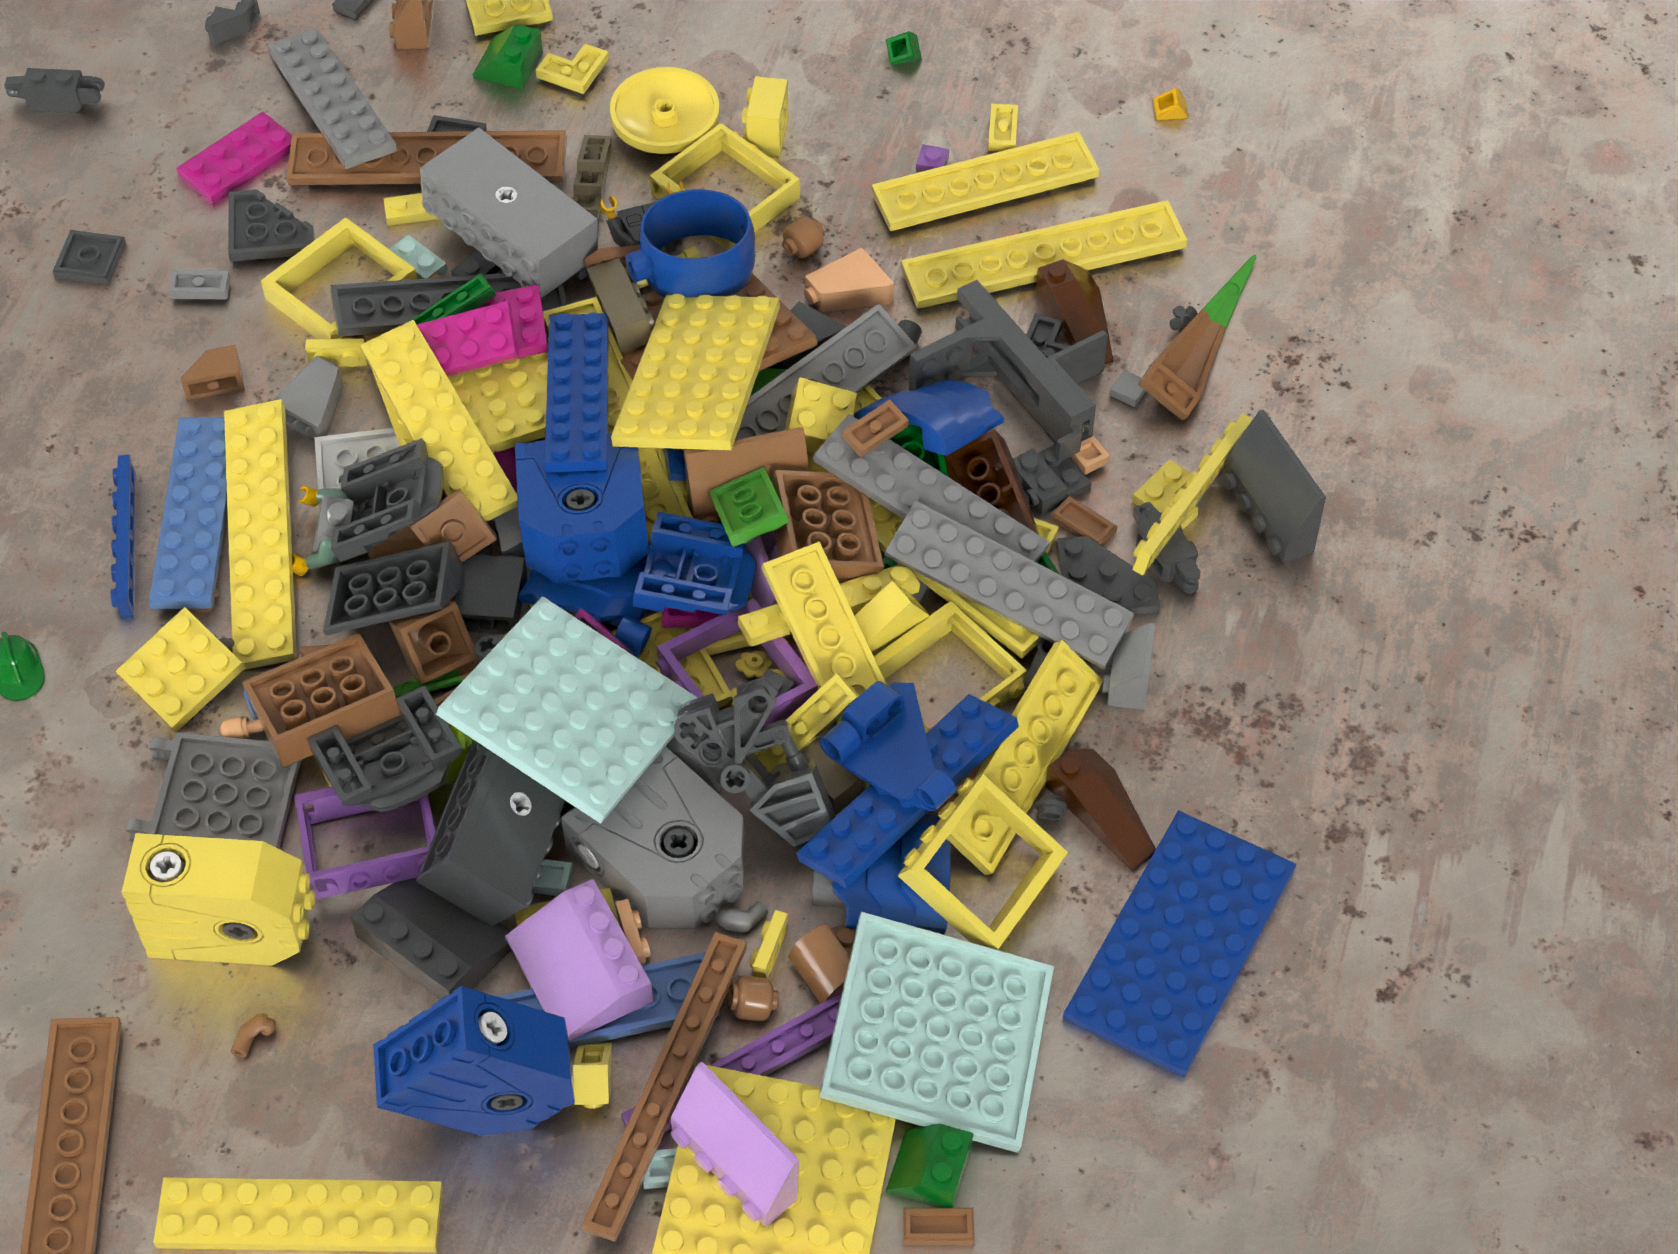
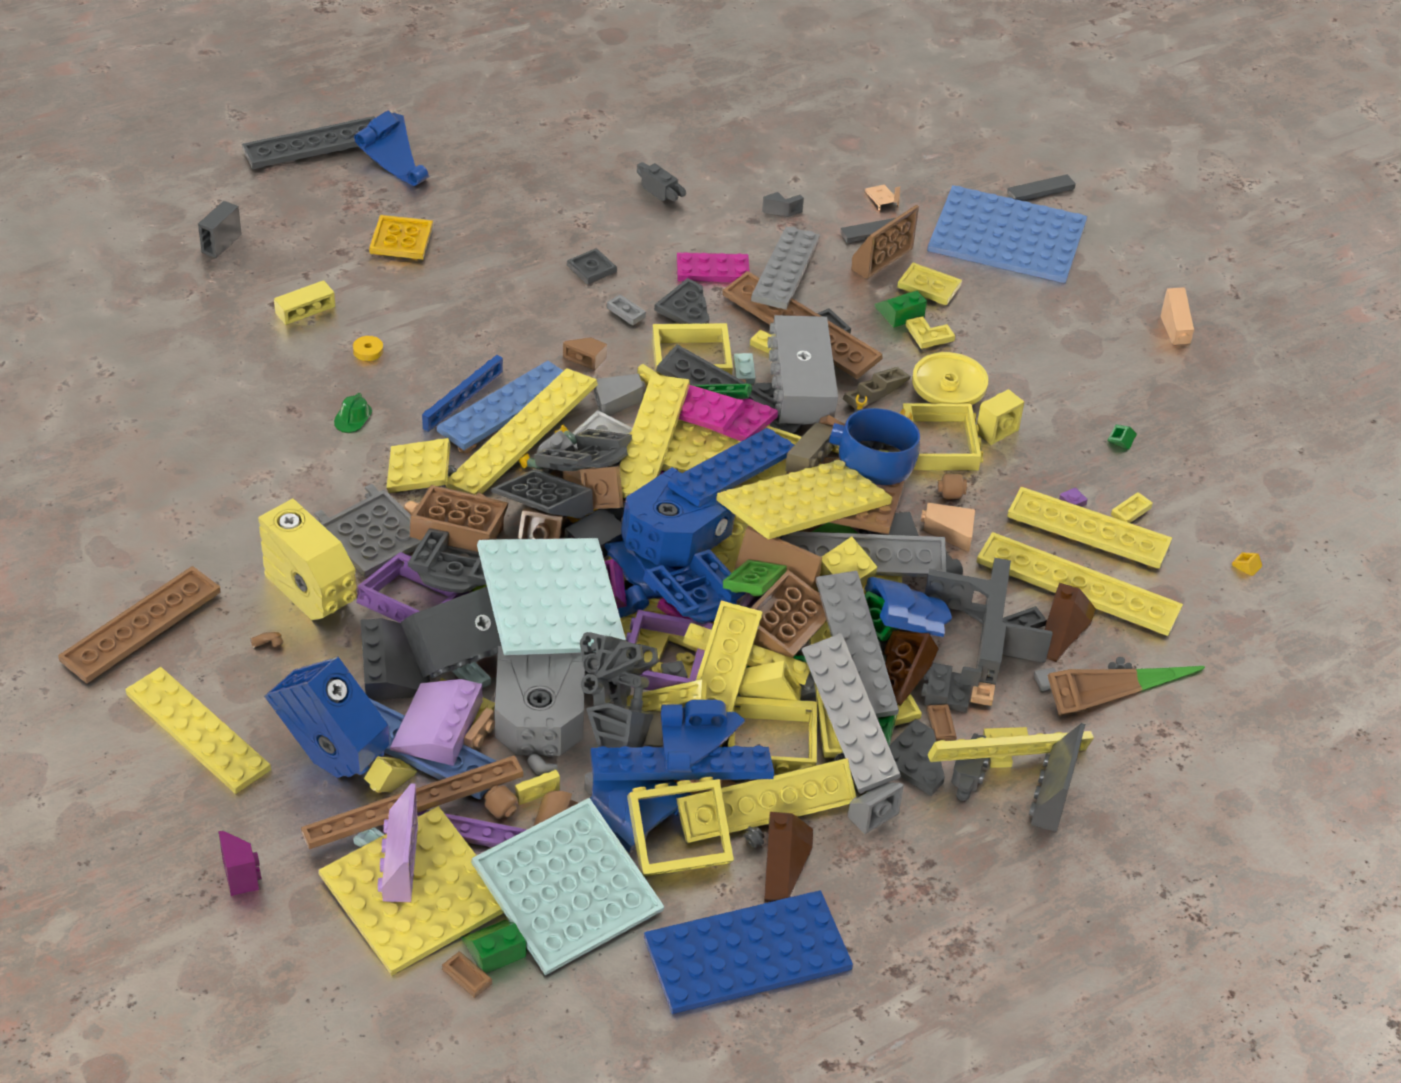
camera: 40 degrees right, 10 degrees down
medium nougat plate [842,399,909,458] -> none

